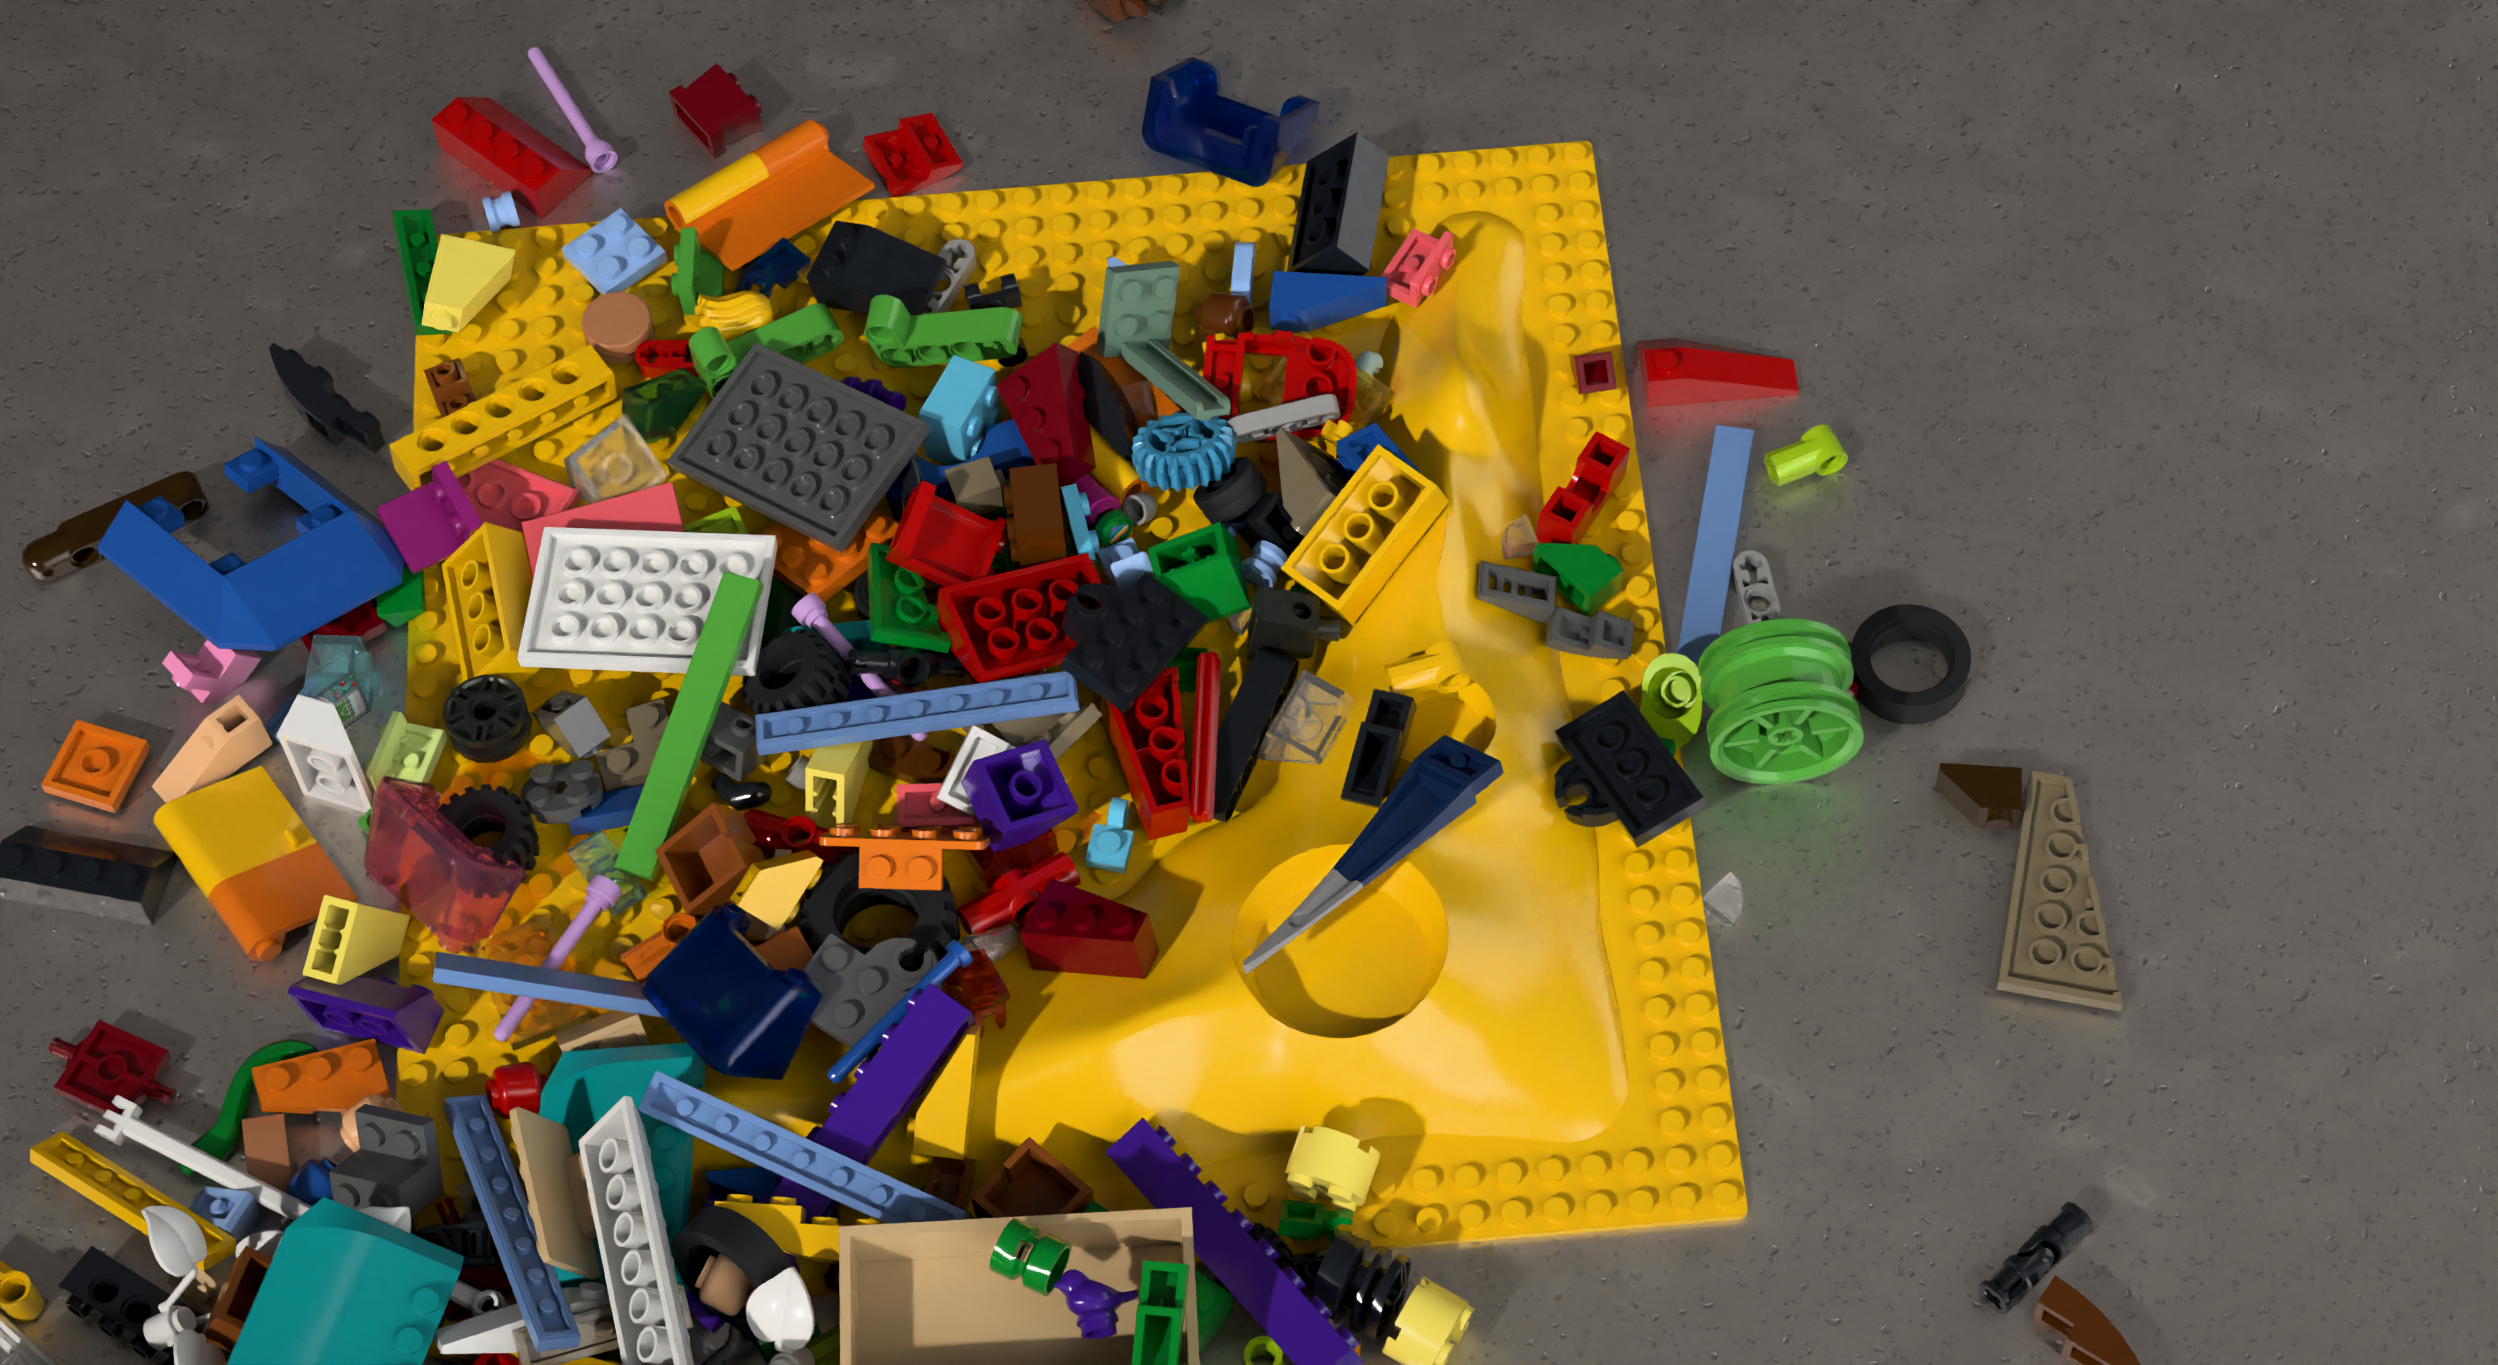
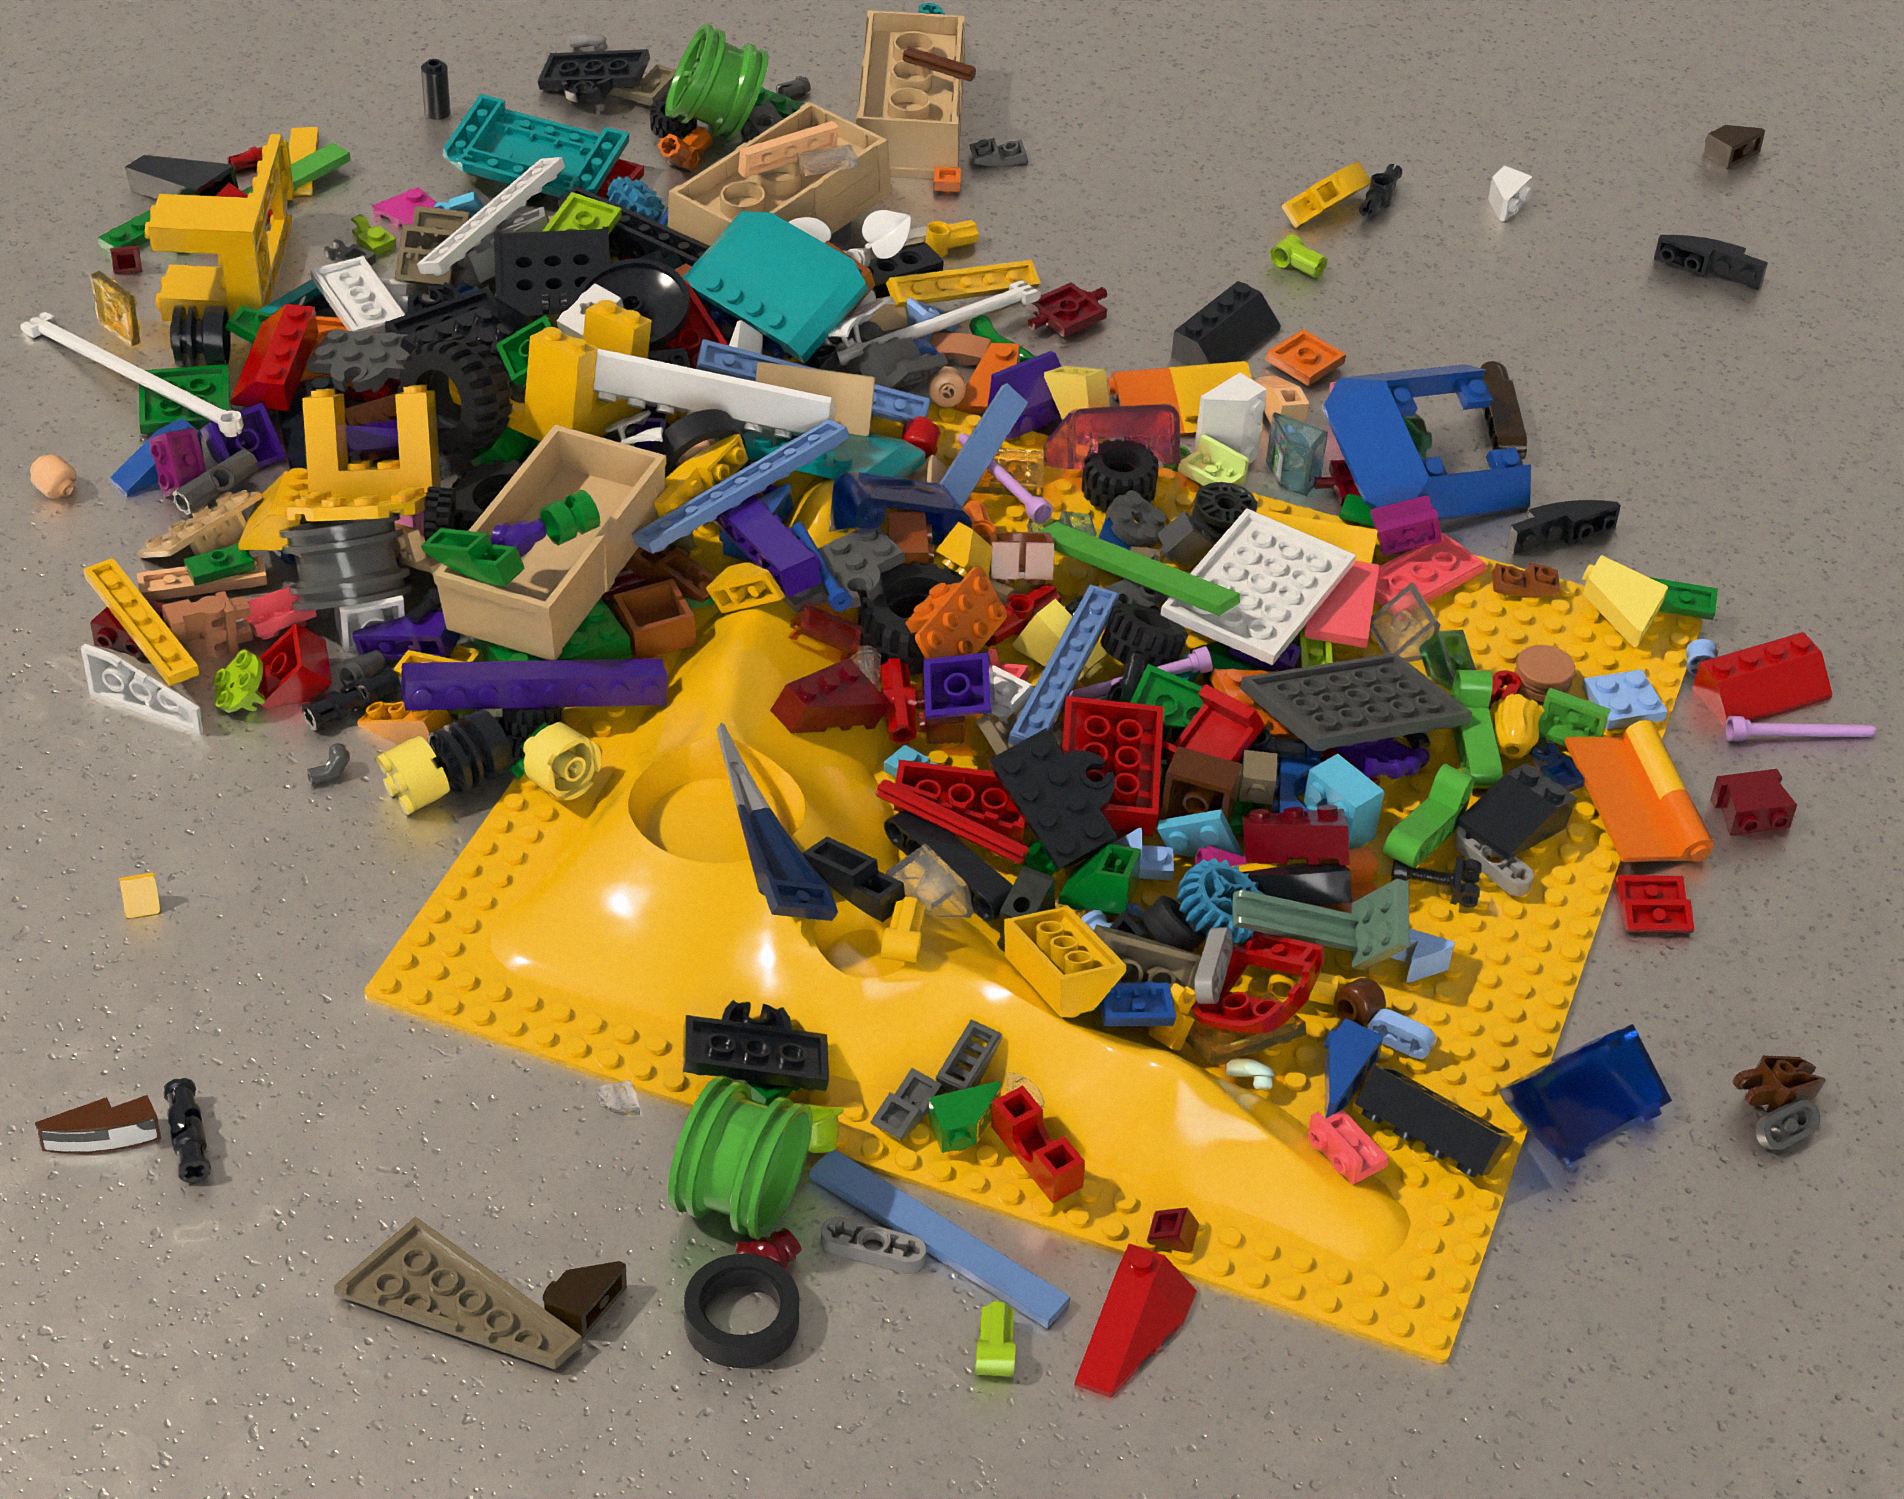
camera: 110 degrees right, 15 degrees down
yellow brick [389,345,618,491] -> none
green tile [1095,509,1133,547] -> none

